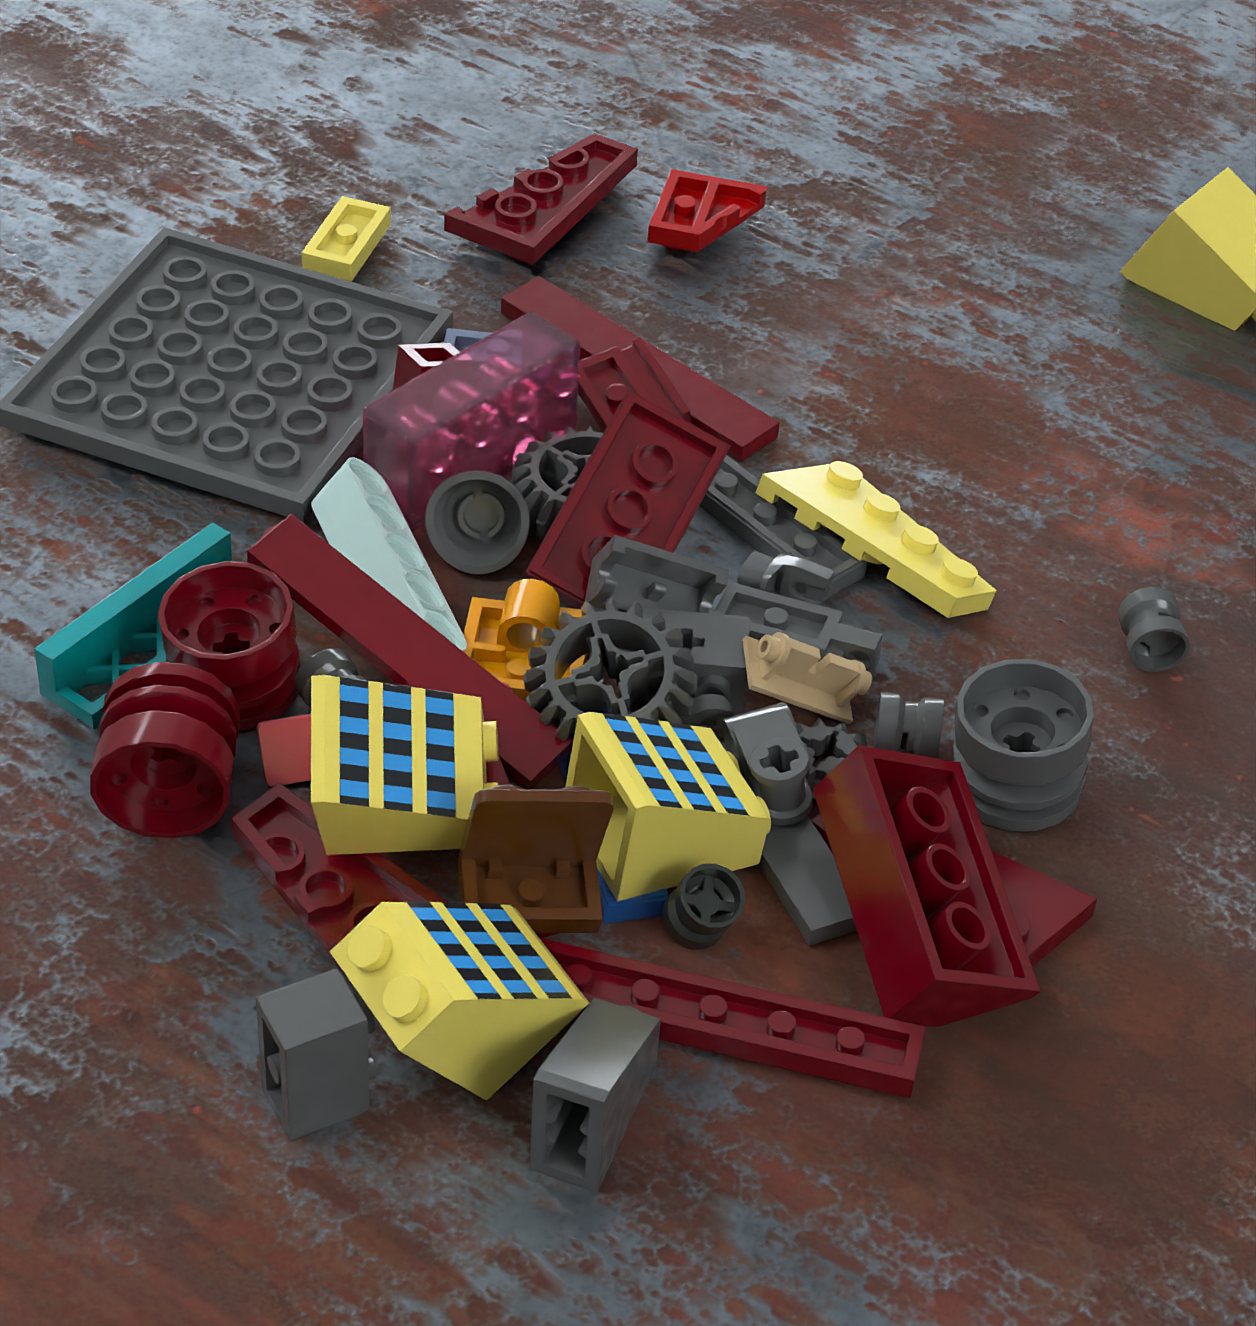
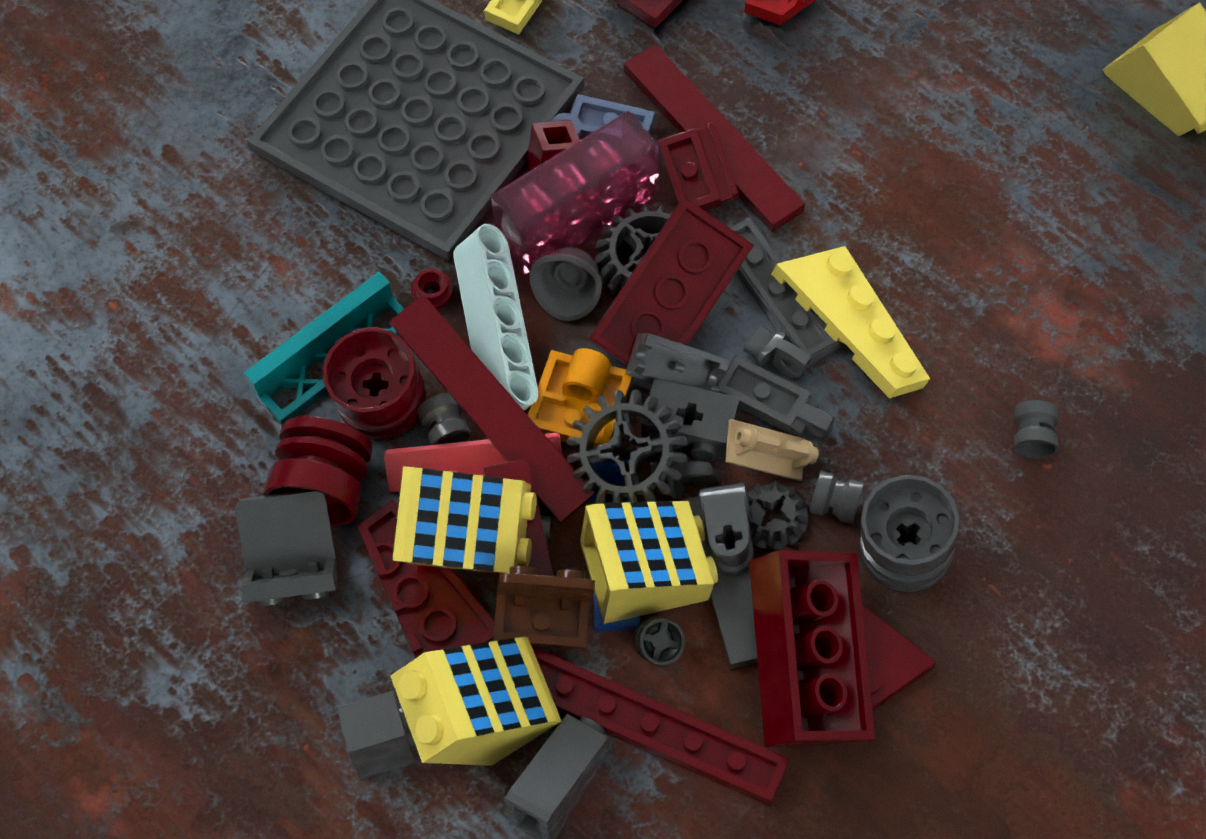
camera: 15 degrees right, 20 degrees up
none -> dark grey bracket [235,490,339,606]

